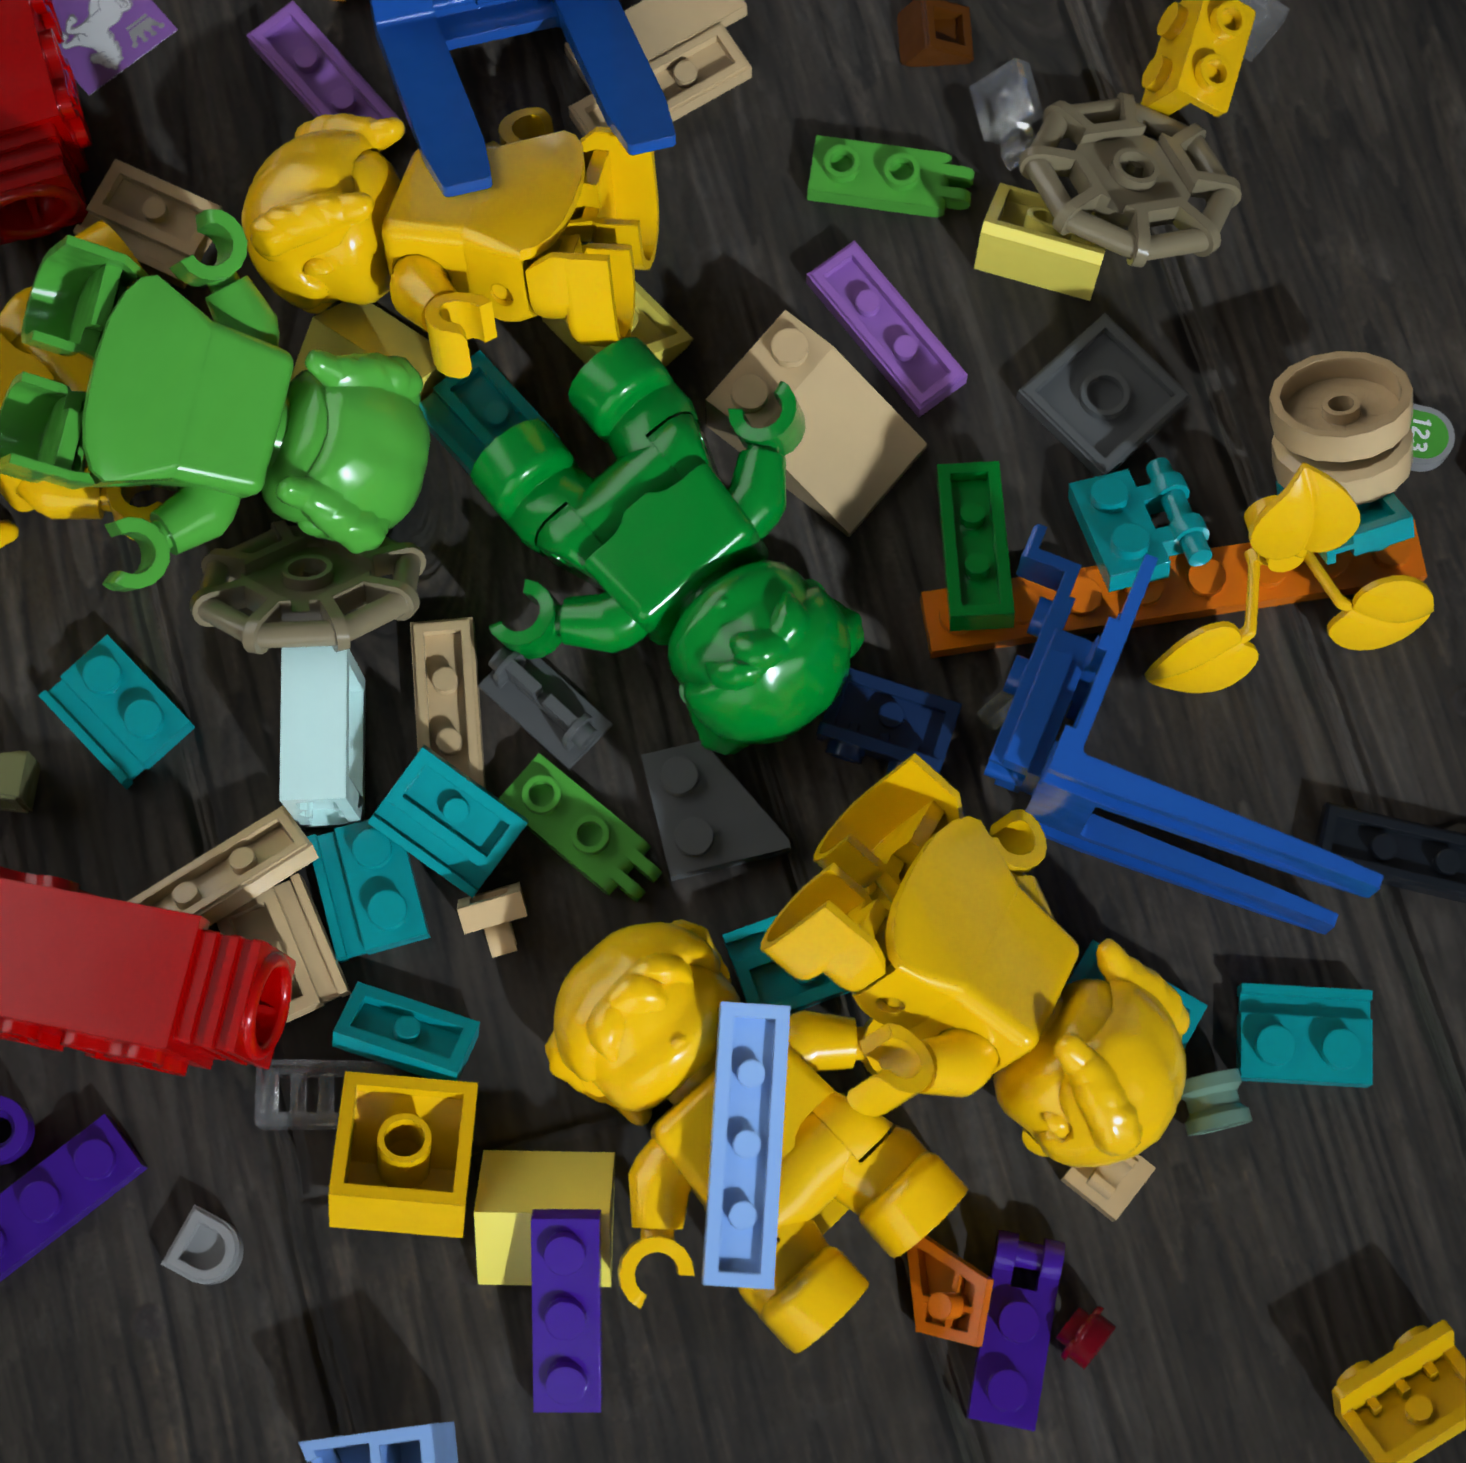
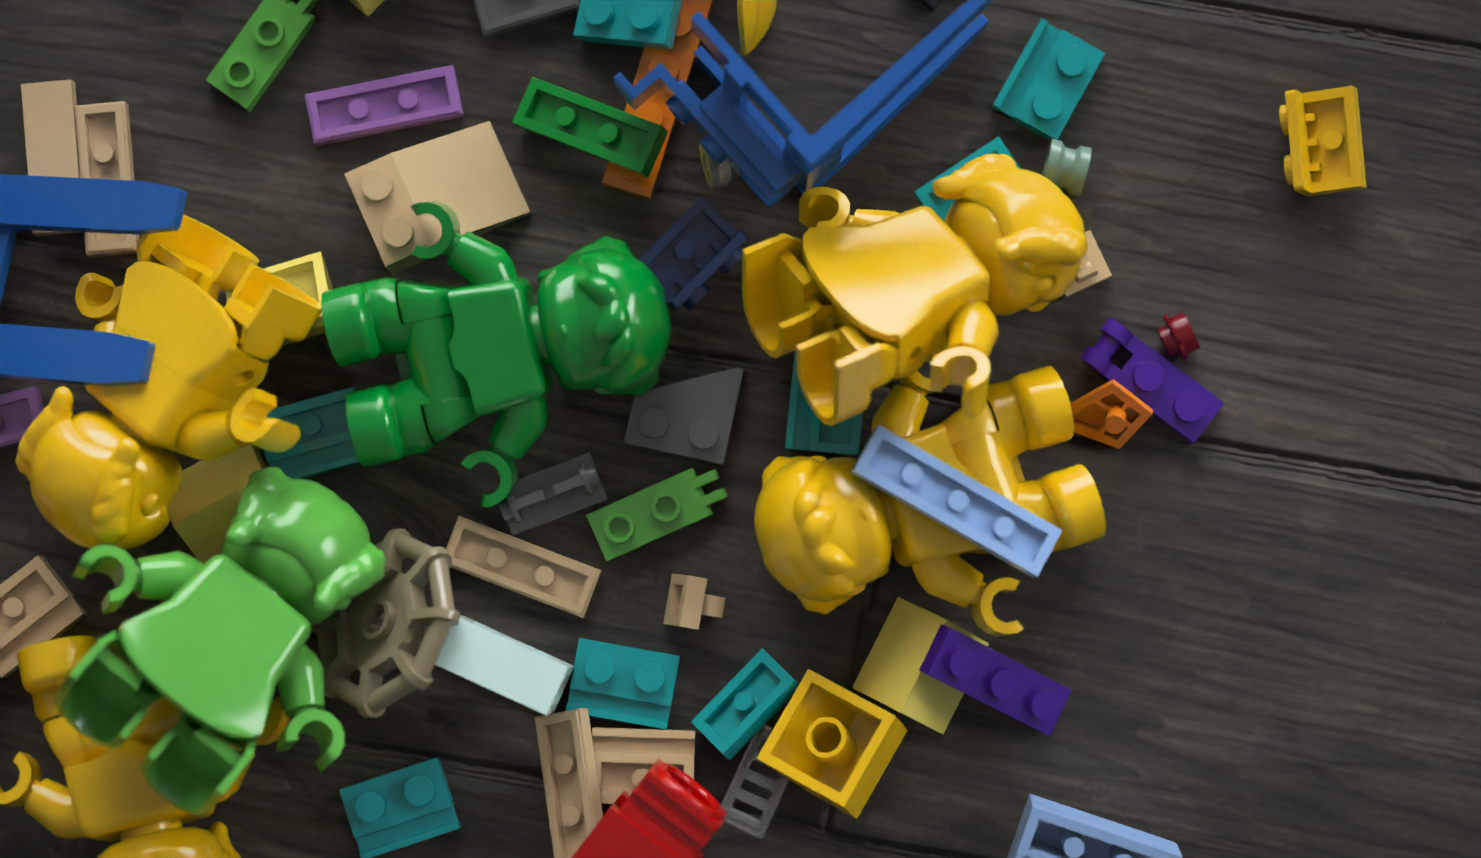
camera: 65 degrees left, 10 degrees up
teal plate [367,745,528,898] -> none

